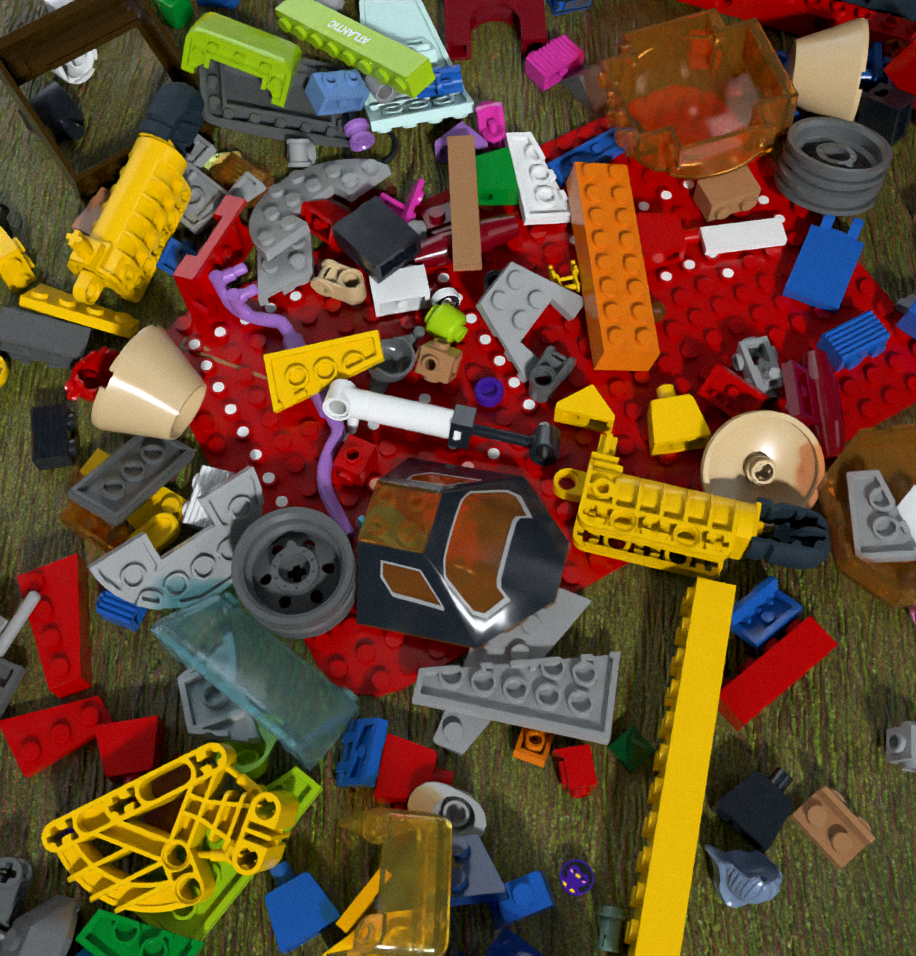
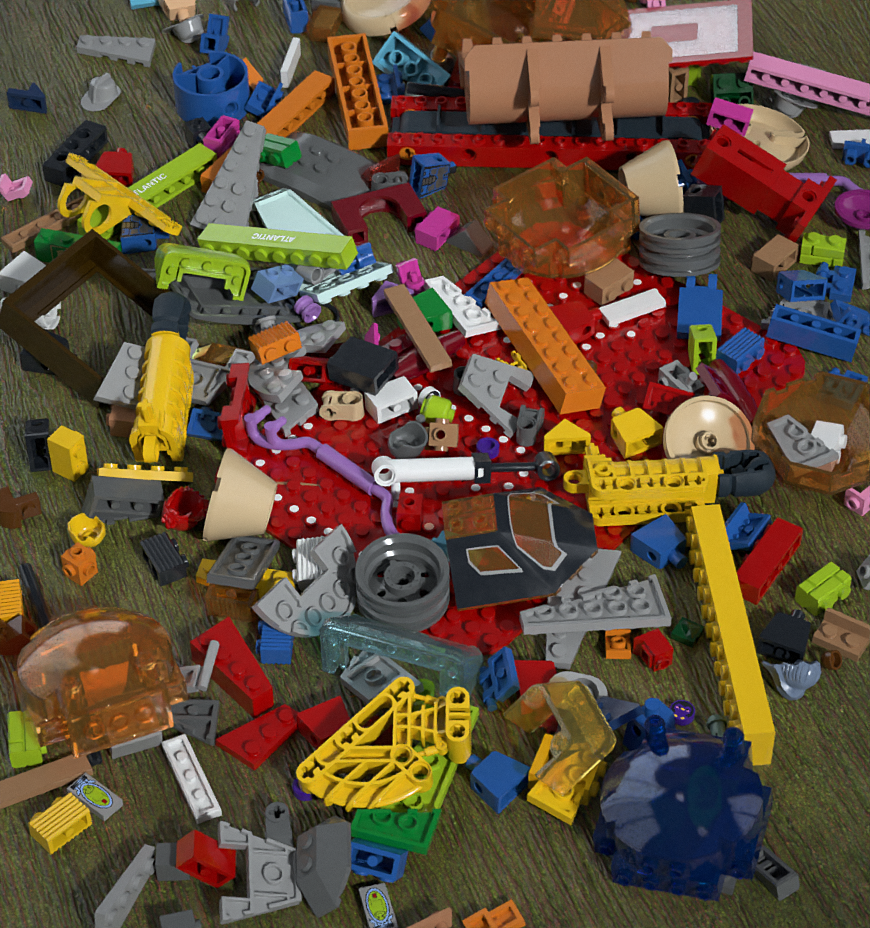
camera: 20 degrees left, 20 degrees down
yellow wing [263,330,385,414] -> none
none -> light grey wing [93,342,145,410]
none -> orange brick [248,321,302,365]
none -> blue torso [630,514,688,569]
none -> lime torso [688,324,717,375]
none -> lime brick [795,562,852,616]
none -> reddish brown hinge [820,650,842,670]

